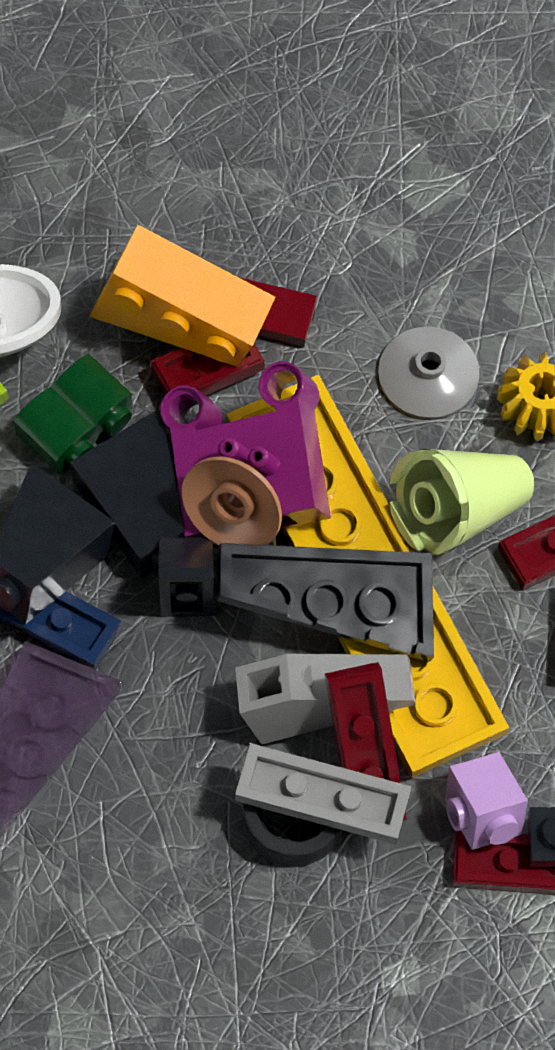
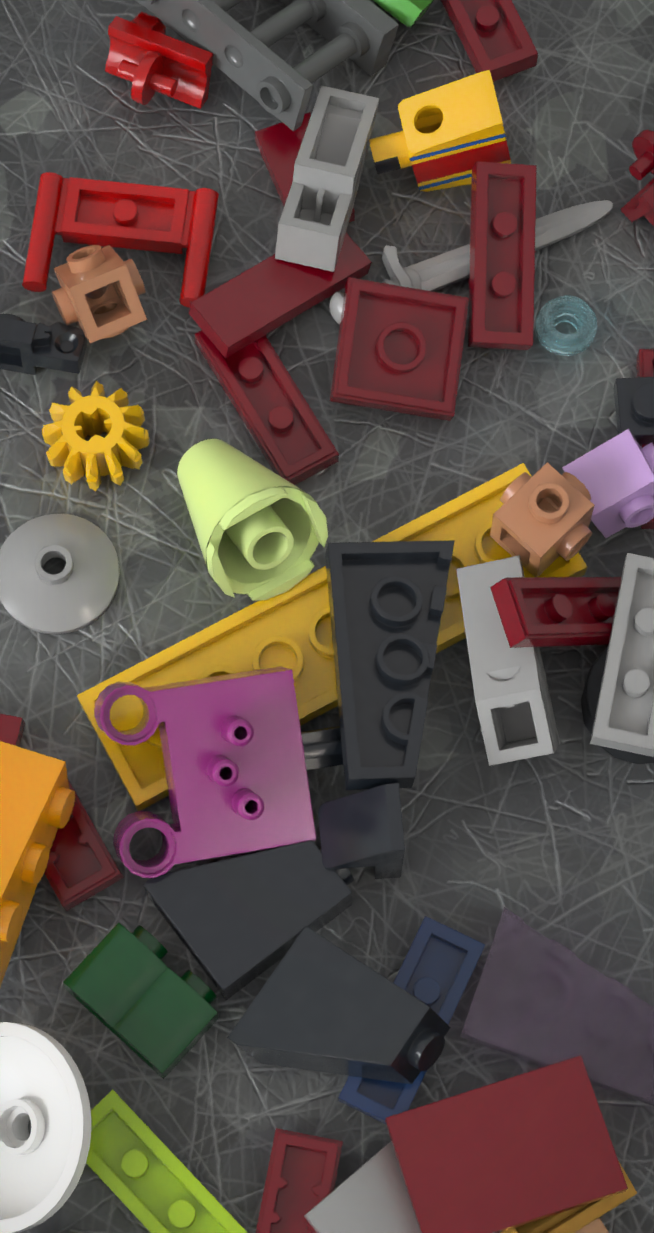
camera: 90 degrees left, 5 degrees up
nougat dish [182,457,282,545] -> none
none -> nougat brick [490,462,595,577]

